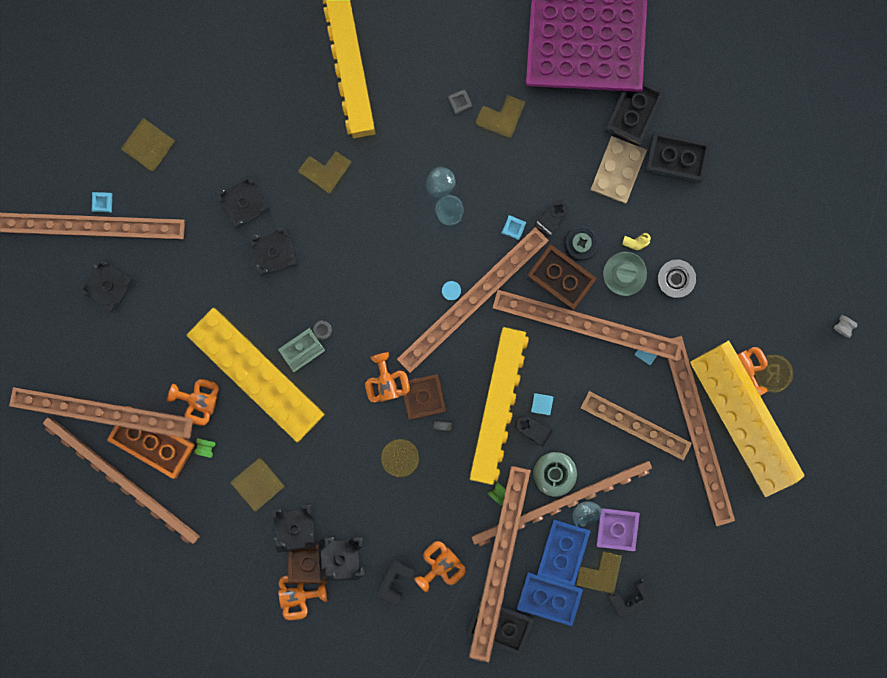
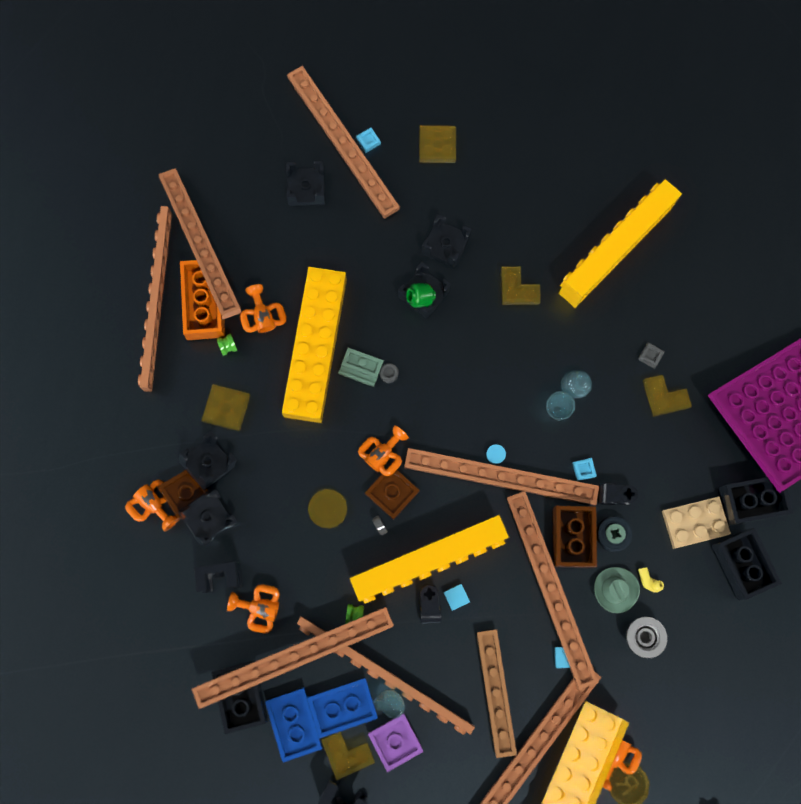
camera: 50 degrees right, 10 degrees down
sand green hat [533,452,577,497] -> none
none -> green head [406,283,436,308]

